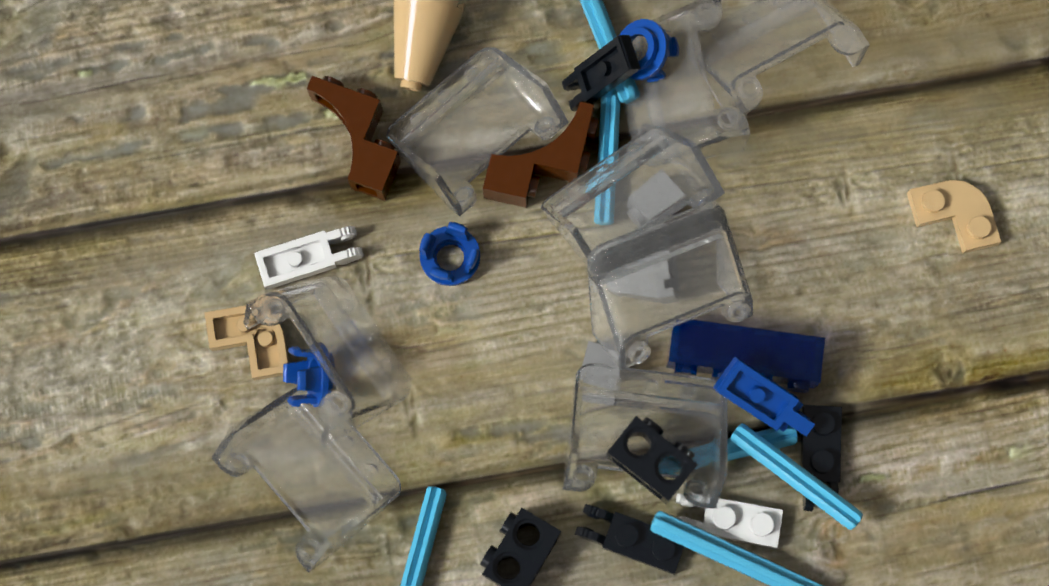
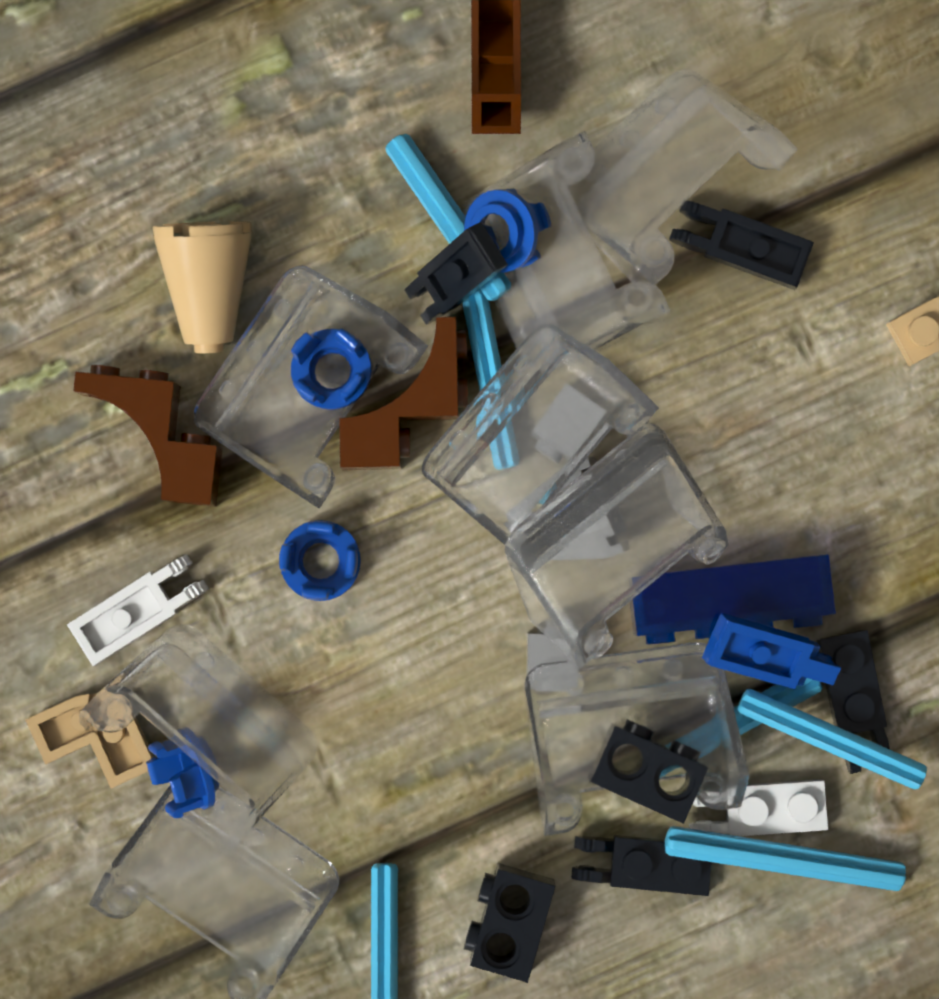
camera: 15 degrees left, 10 degrees up
none -> blue piece [291,328,372,410]
none -> black hinge [669,200,814,290]

